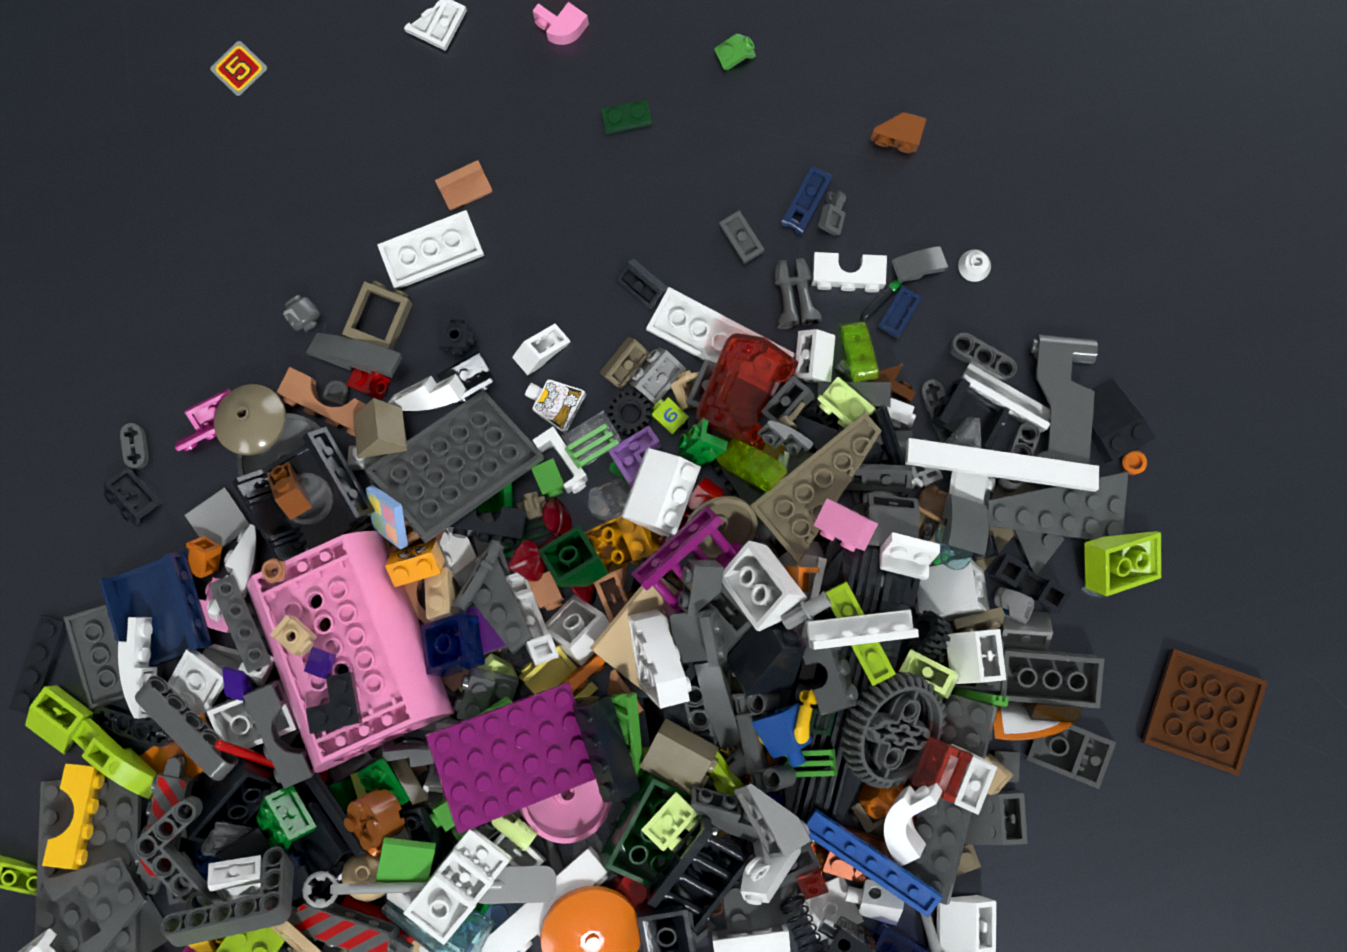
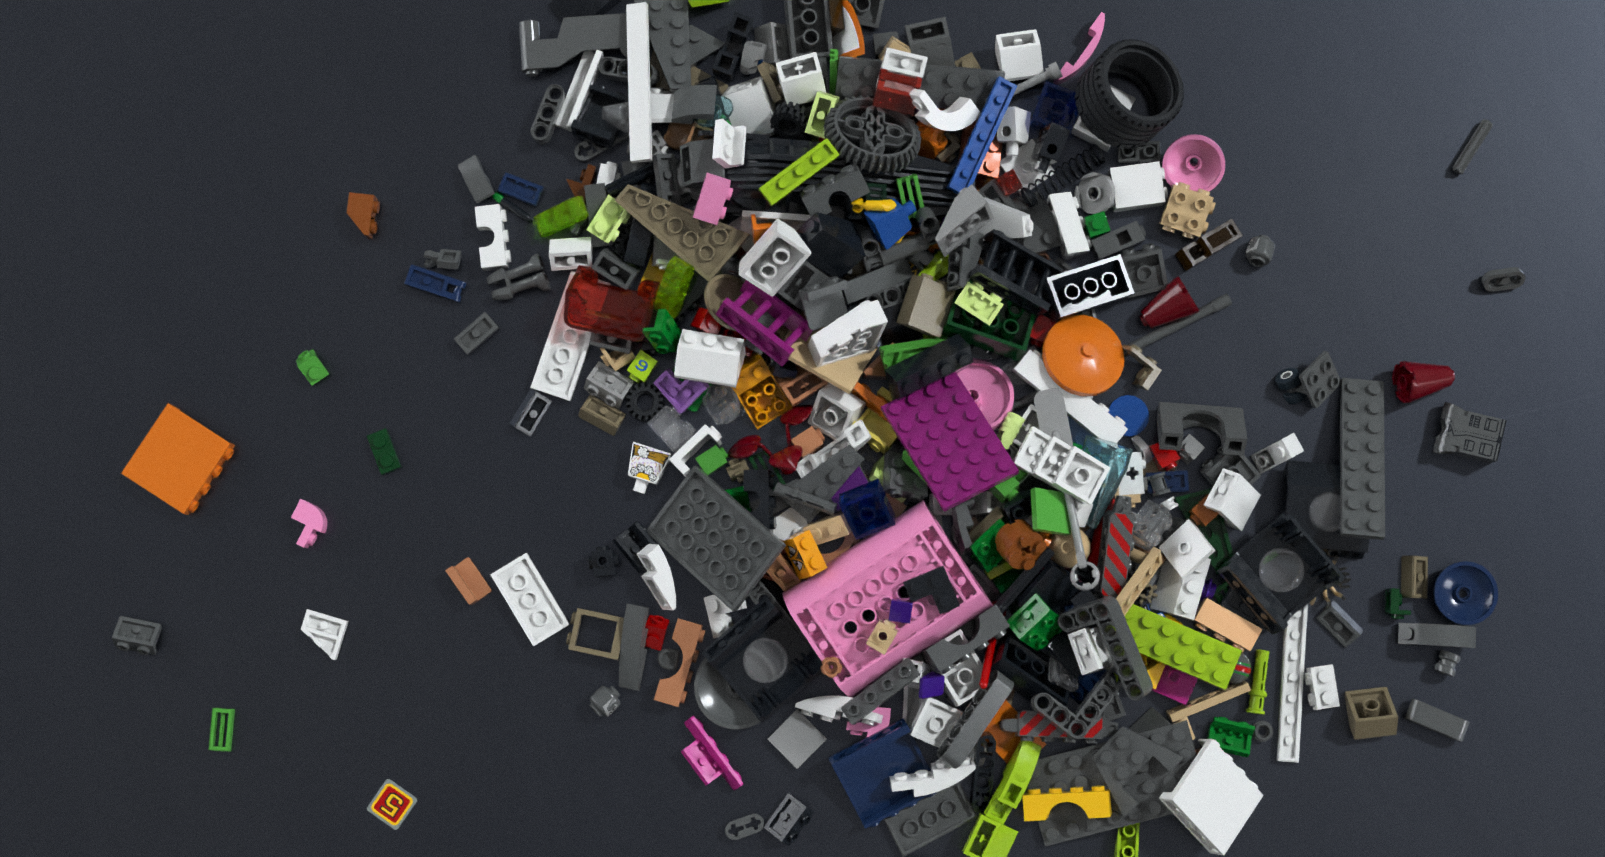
camera: 100 degrees left, 0 degrees up
orange brick [186,536,222,578] -> none
dark tan dish [214,384,286,455] -> none
dark orange slope [267,462,312,520] -> none
dark tan slope [353,398,407,459] -> none
tile [366,485,408,549] -> none
white arch [512,324,570,375] -> none
dark green slope [539,525,609,587] -> none
bright green tile [565,424,619,469] -> none
dark grey slope [678,559,724,616] -> none
white bush [744,856,770,882] -> none
dark grey slope [757,420,814,459] -> none
dark tan hand [779,401,805,430] -> none
light grey axle [781,591,833,630] -> none
white fence [806,610,919,650] -> none
white cone [958,250,991,282] -> none

